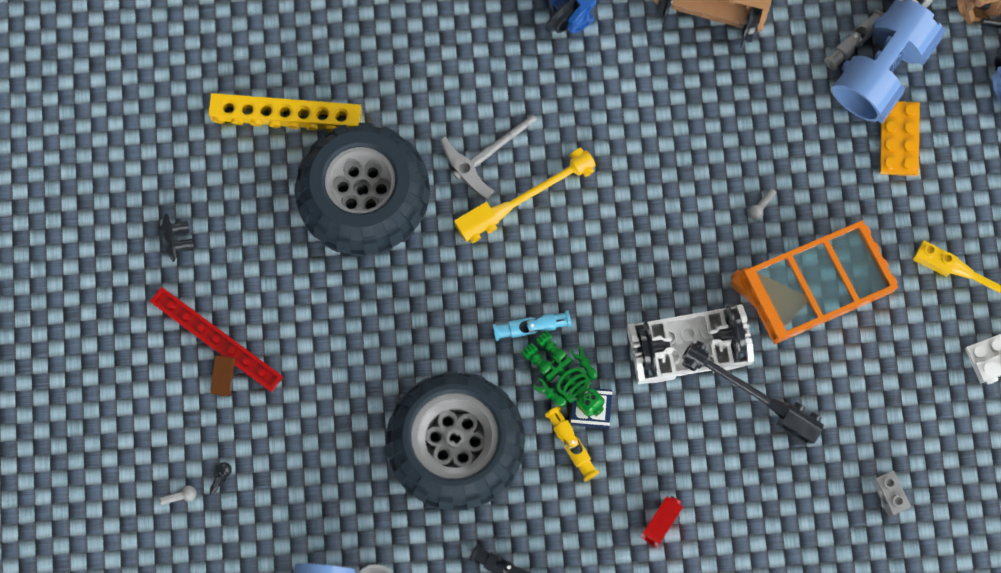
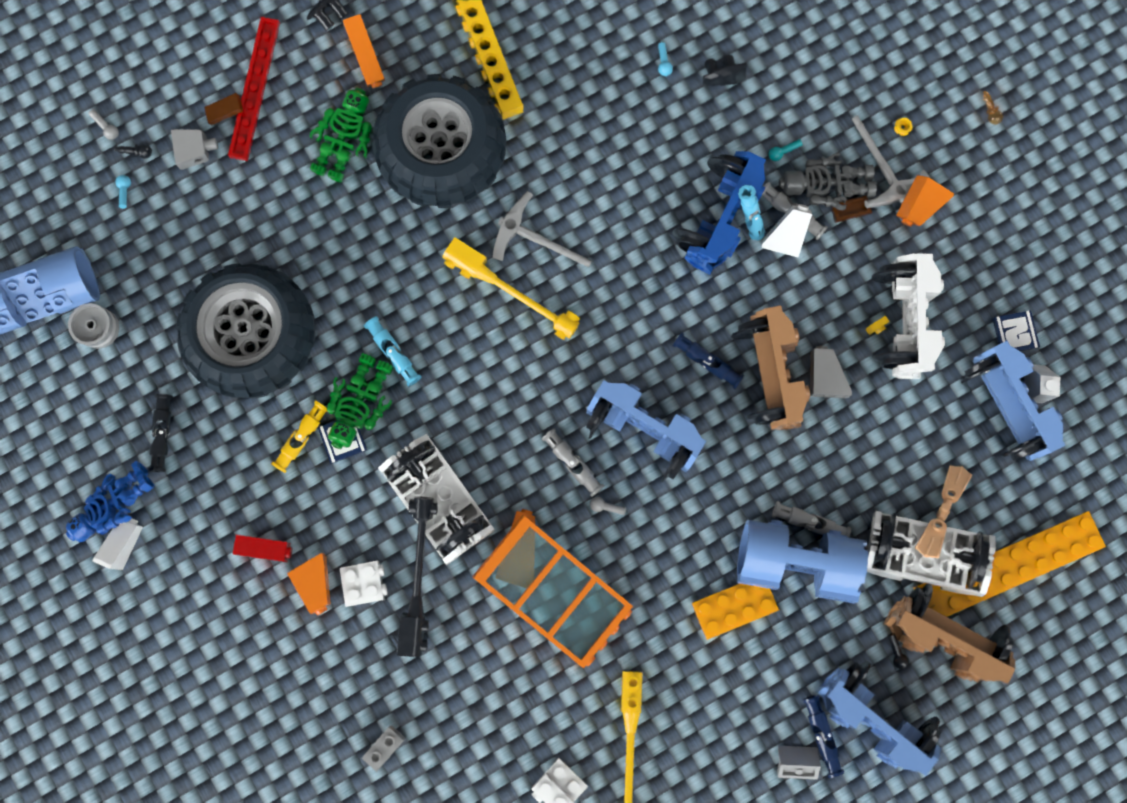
camera: 60 degrees right, 5 degrees up
none -> medium azure bar [116,175,131,208]
none -> light grey torso [171,130,218,170]
none -> orange slope [287,553,331,616]
none -> green piece [310,88,372,183]
none -> white plate [340,561,388,607]
none -> orange slope [343,14,385,89]
none -> light grey piece [542,428,605,497]
none -> medium blue piece [586,380,706,482]
none -> dark blue piece [672,332,745,389]

